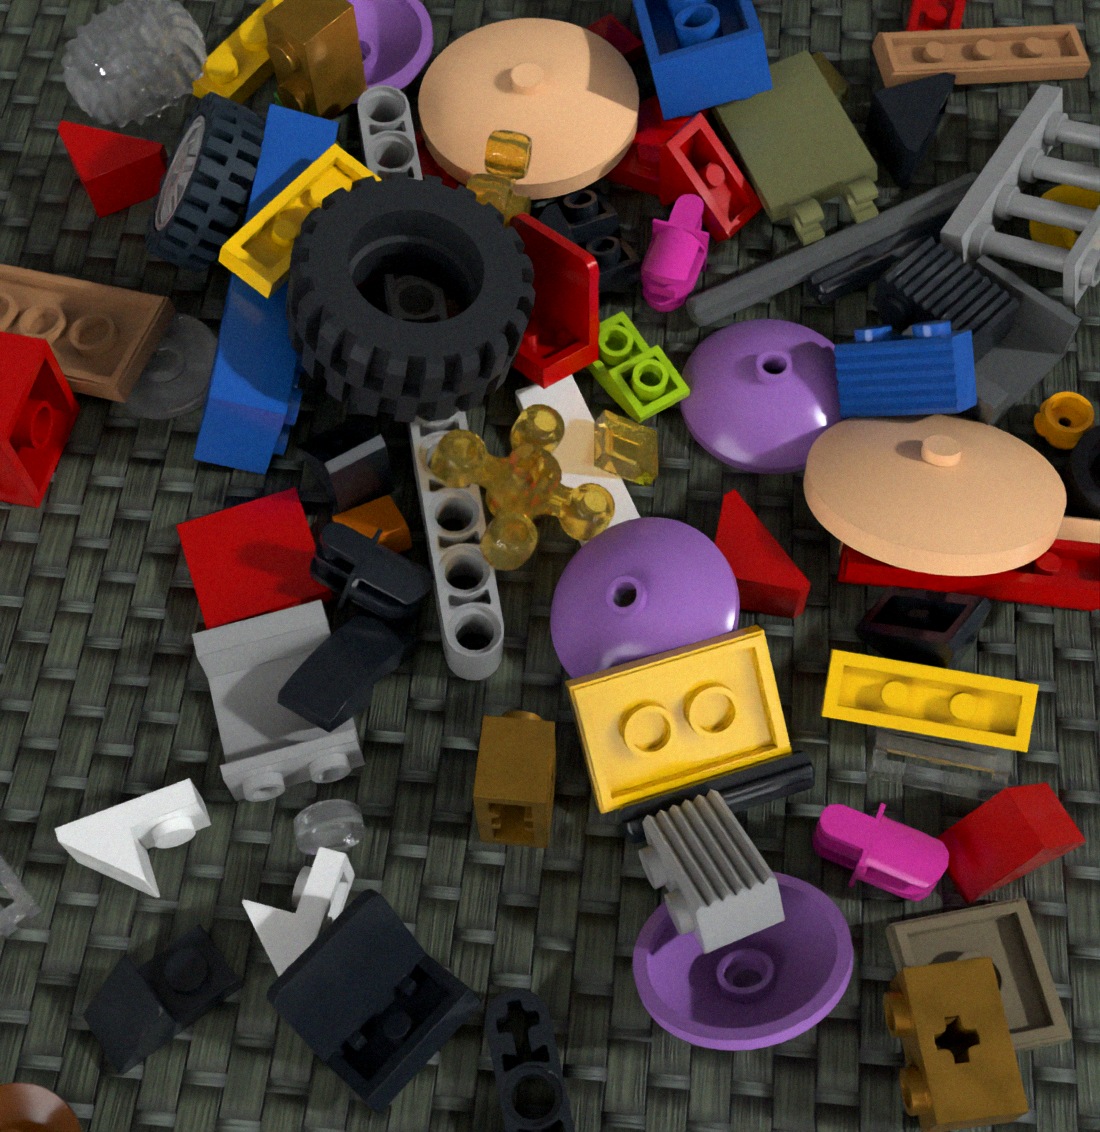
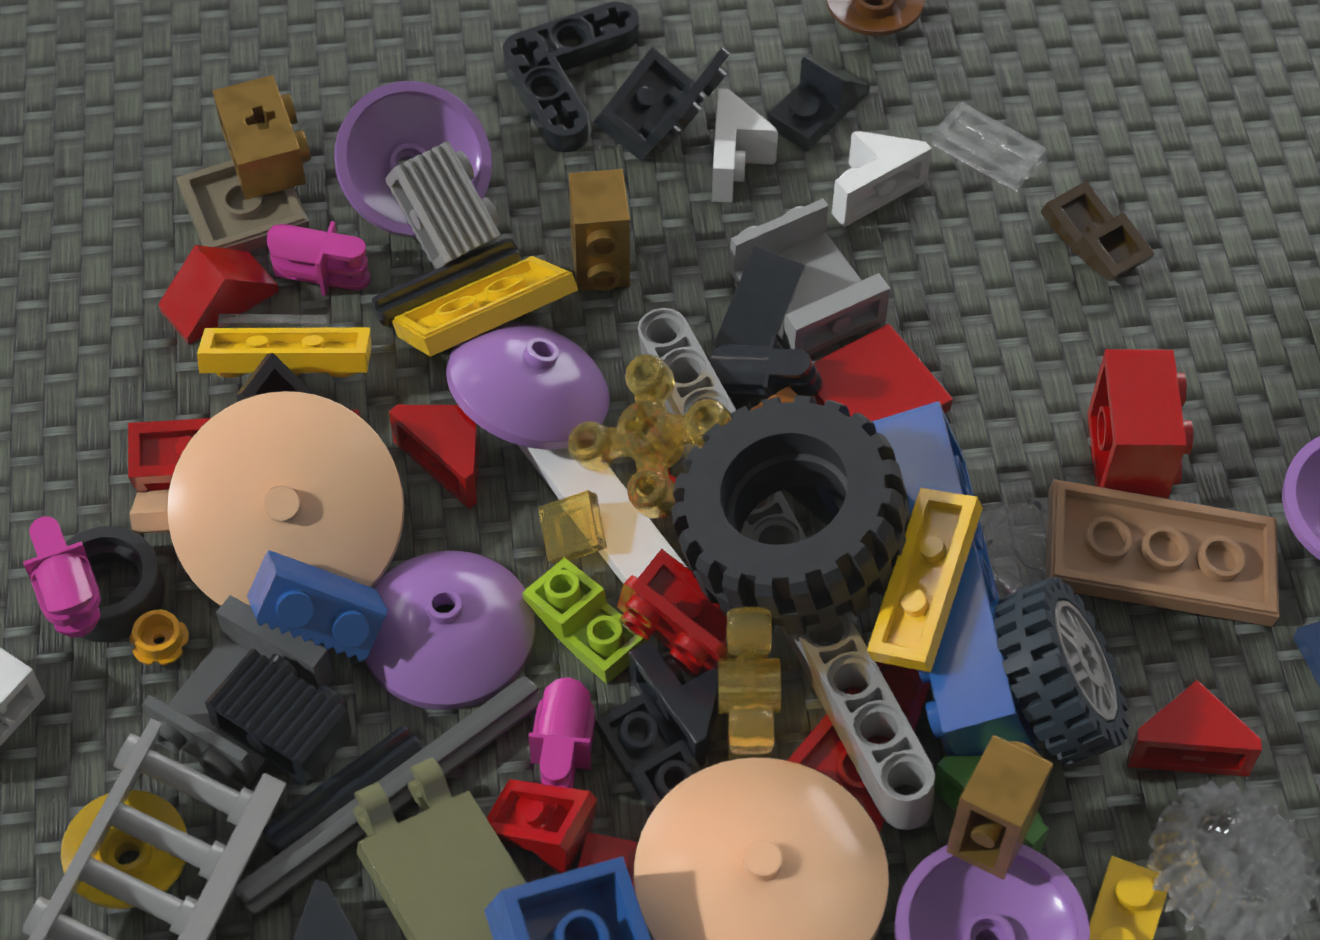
camera: 165 degrees right, 5 degrees down
clear tile [293,799,366,855] -> none

